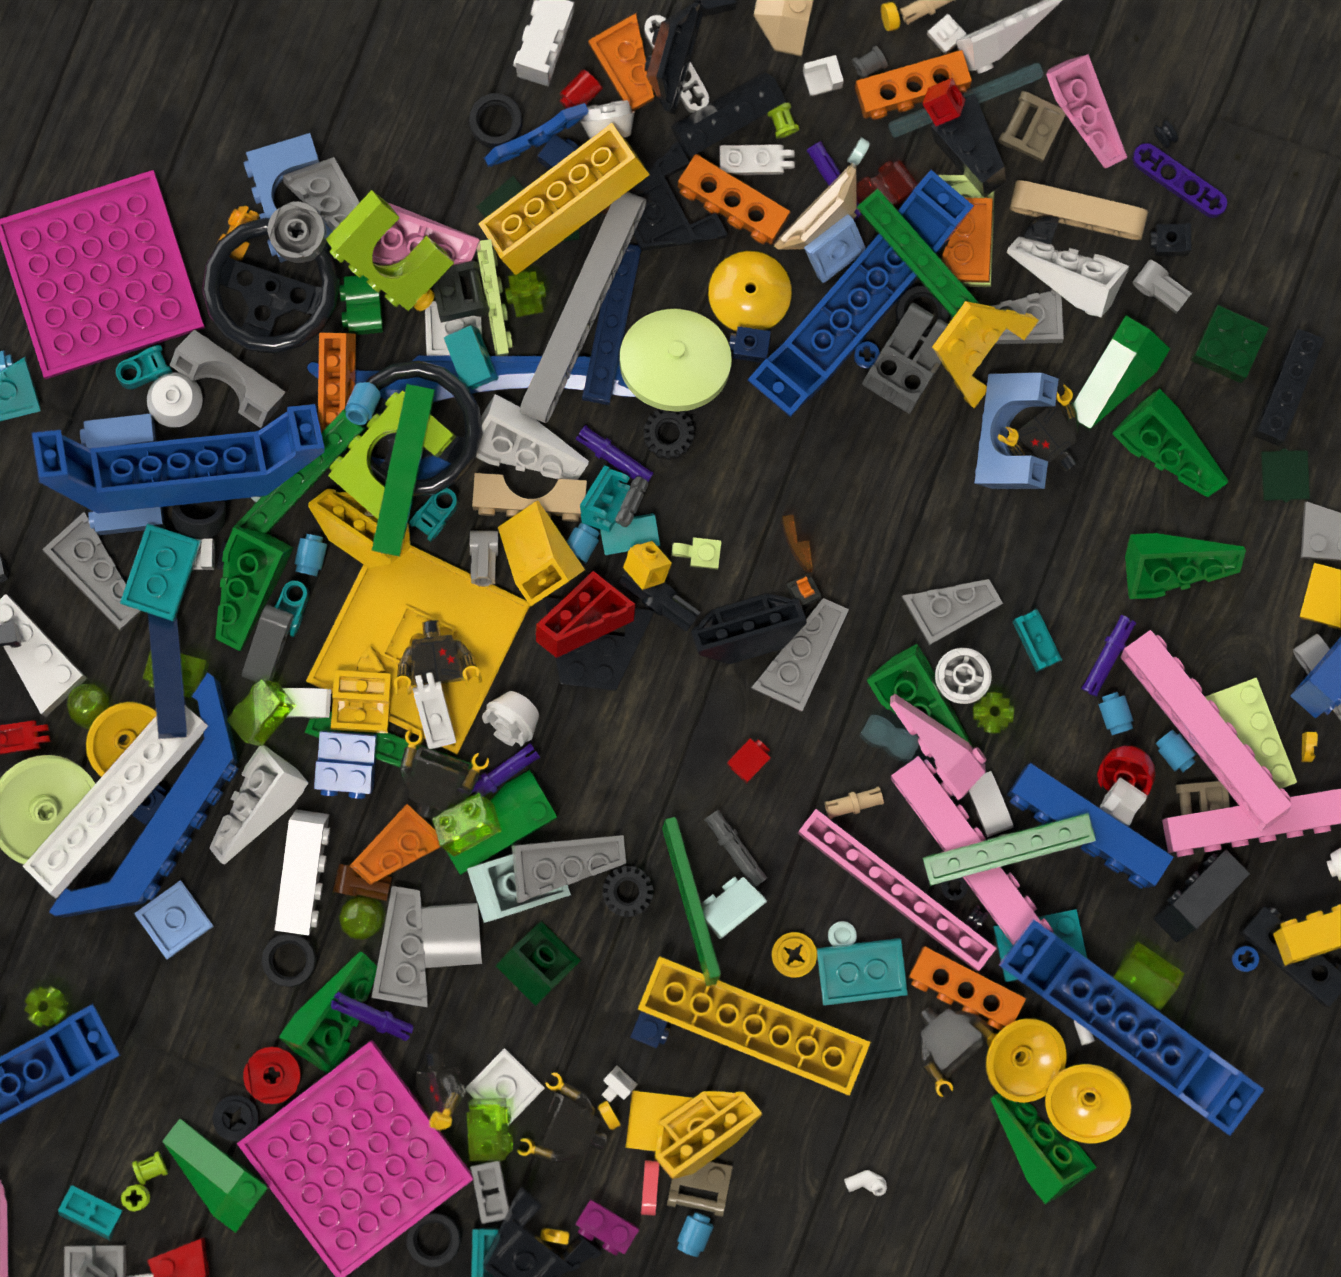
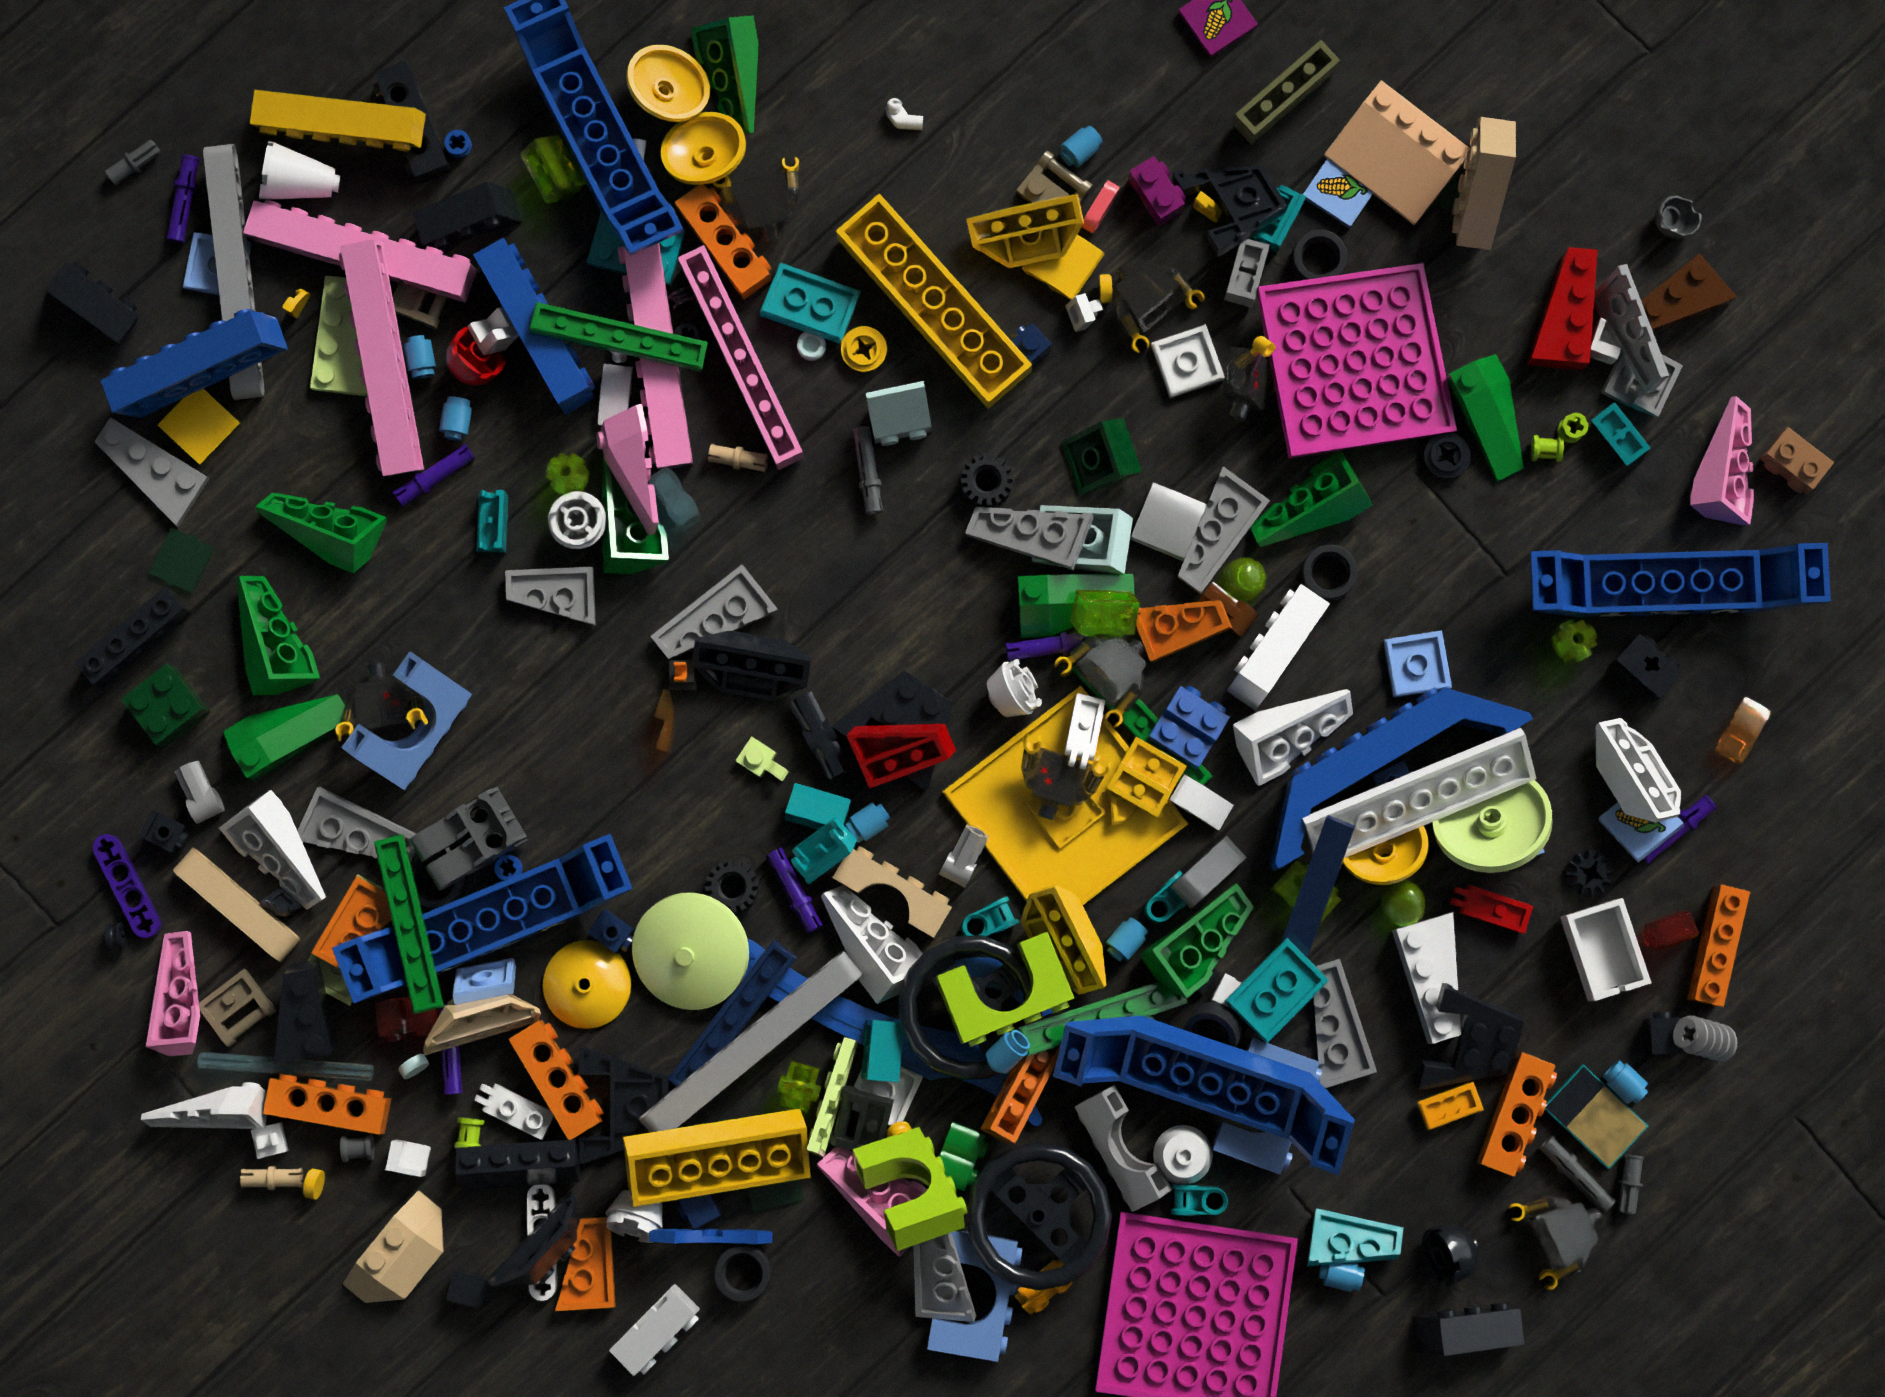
camera: 145 degrees left, 0 degrees up
clear neon green brick [227,679,296,746] -> none
red plate [243,1047,301,1104] -> none
light grey brick [268,202,327,263] -> none
dark purple pin [331,992,413,1041] -> none
green tile [372,384,435,557] -> none
clear neon green brick [466,1098,513,1161] -> none
yellow slope [498,500,585,606] -> none
red brick [560,69,602,109] -> none
dark grey axle [615,477,648,527] -> none
yellow brick [623,541,672,590] -> none
green tile [662,817,721,986] -> none
red brick [726,738,771,784] -> none
red brick [922,78,965,126] -> none
yellow wing [932,301,1039,408] -> none

